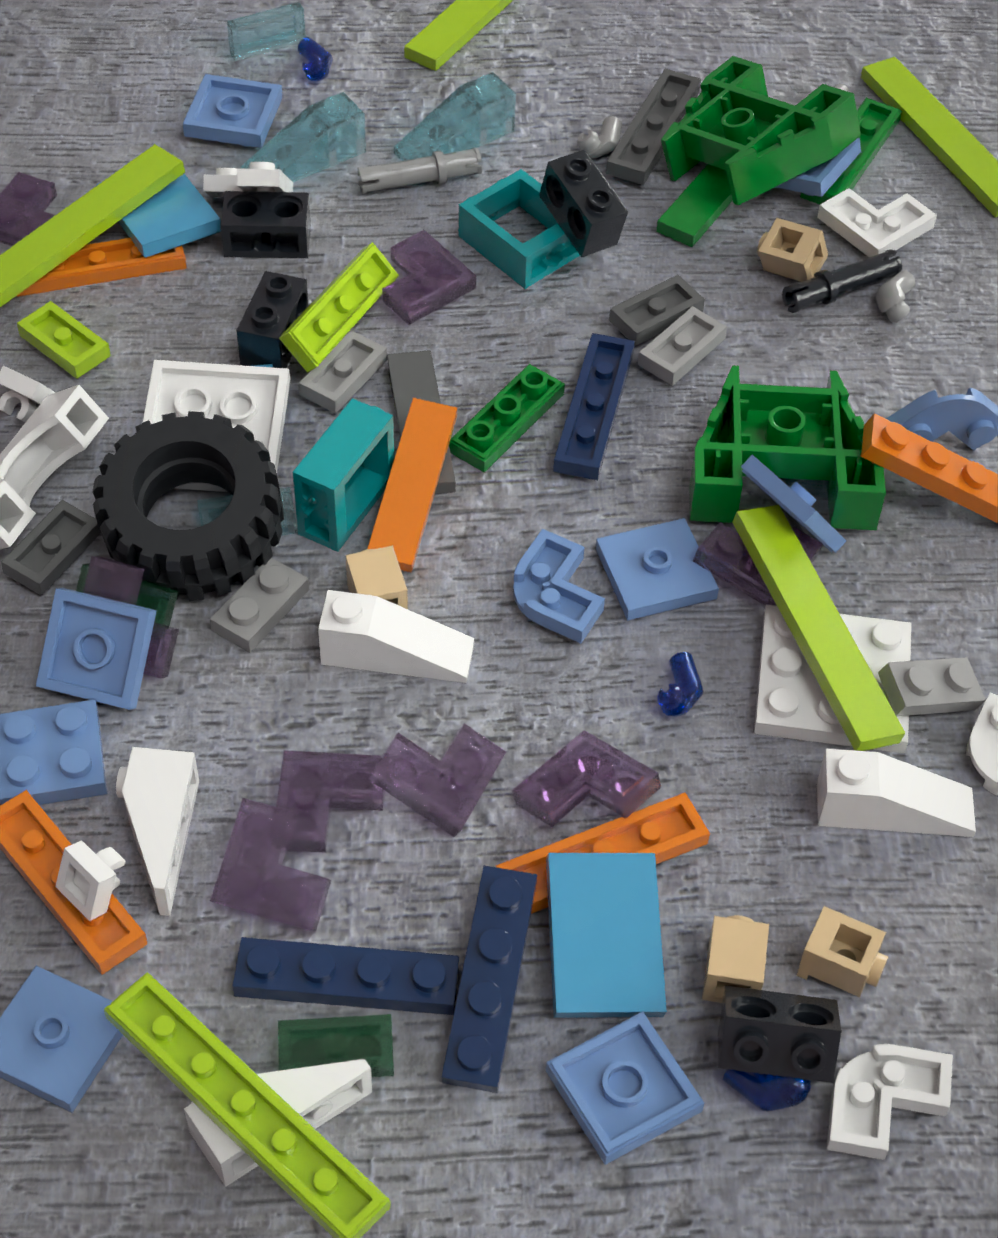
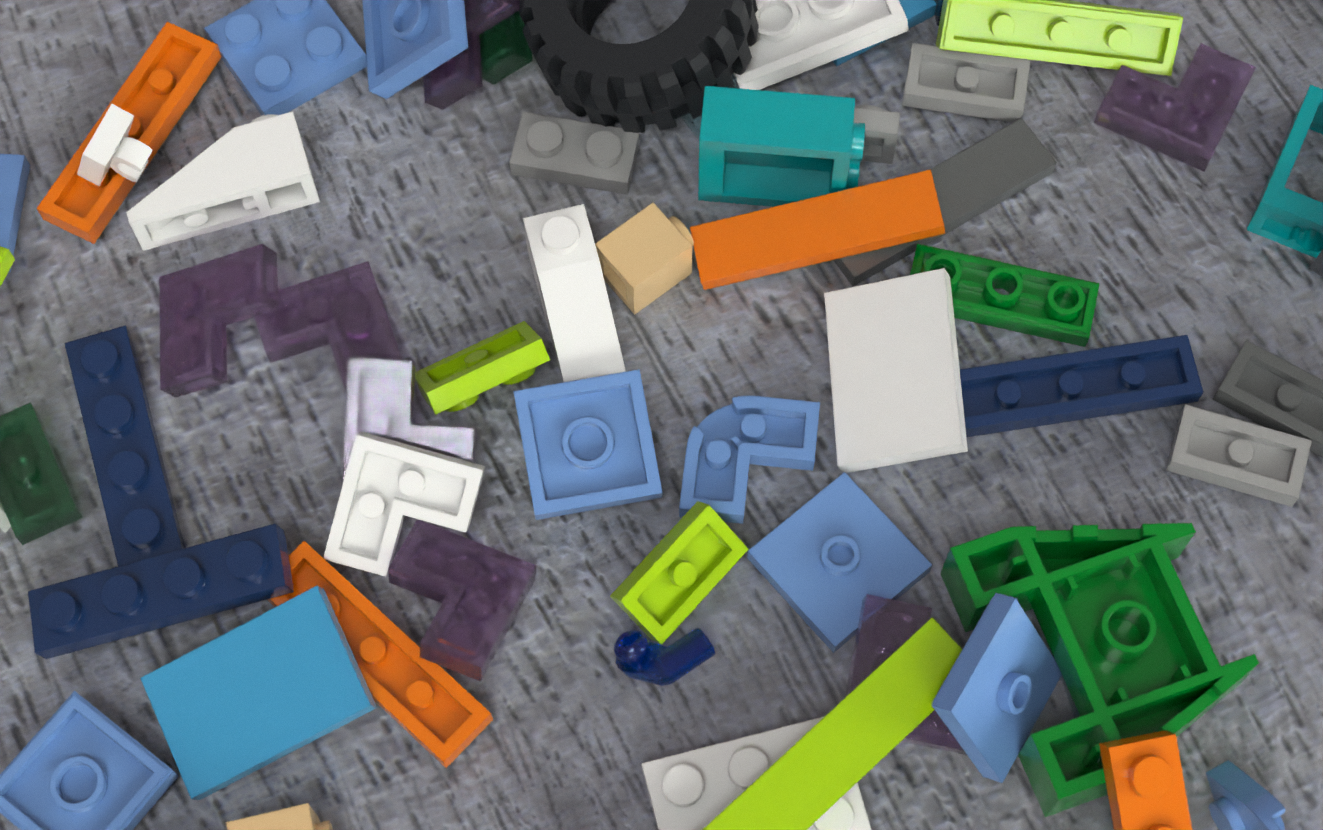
camera: 70 degrees right, 15 degrees up
none -> white plate [323,431,486,577]
none -> lime plate [412,321,550,415]
none -> medium blue plate [513,369,663,520]
none -> lime plate [610,501,748,645]
none -> white tile [824,268,968,473]

